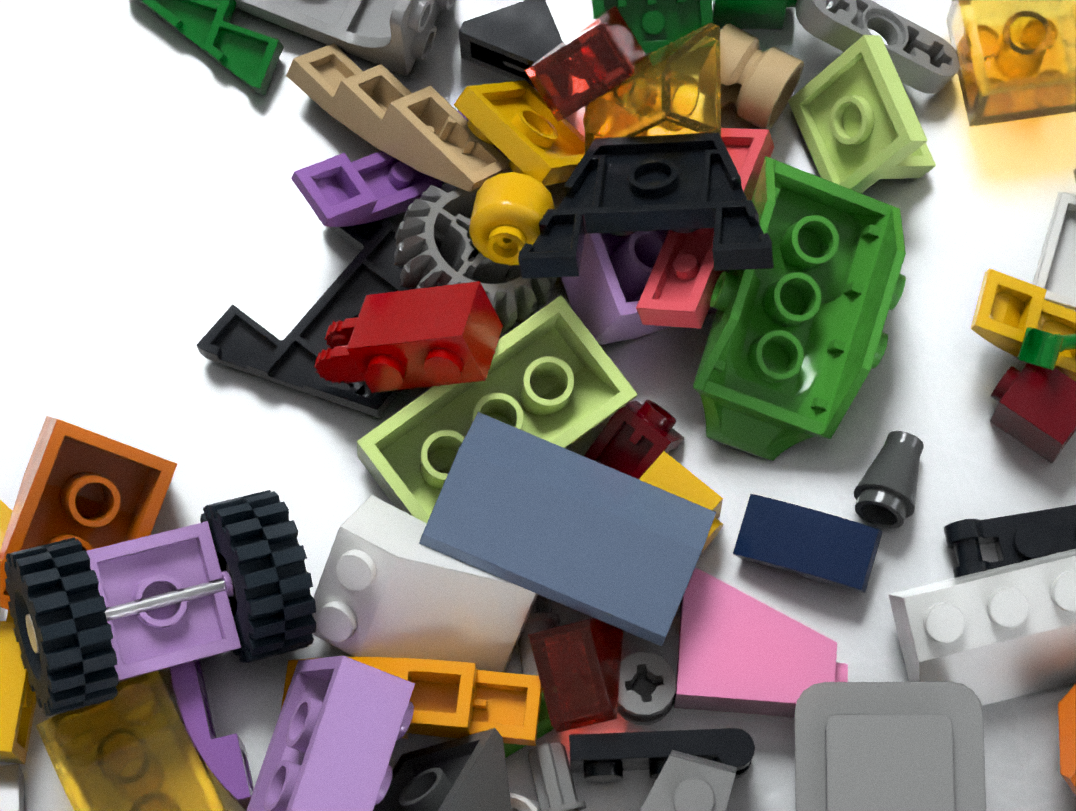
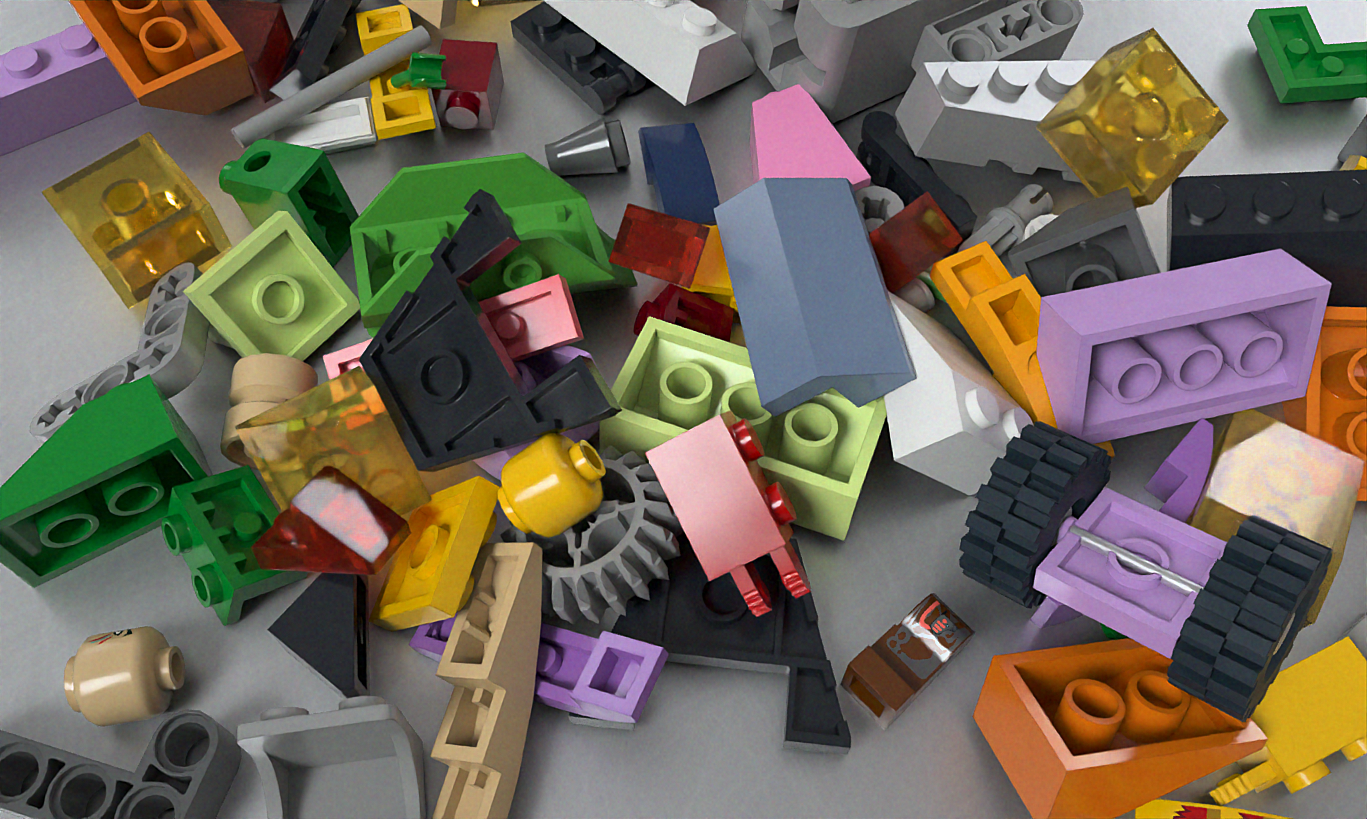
camera: 125 degrees left, 10 degrees down
none -> green torso [219,138,359,267]
none -> clear red slope [608,203,710,289]
none -> reddish brown leg [840,593,975,730]

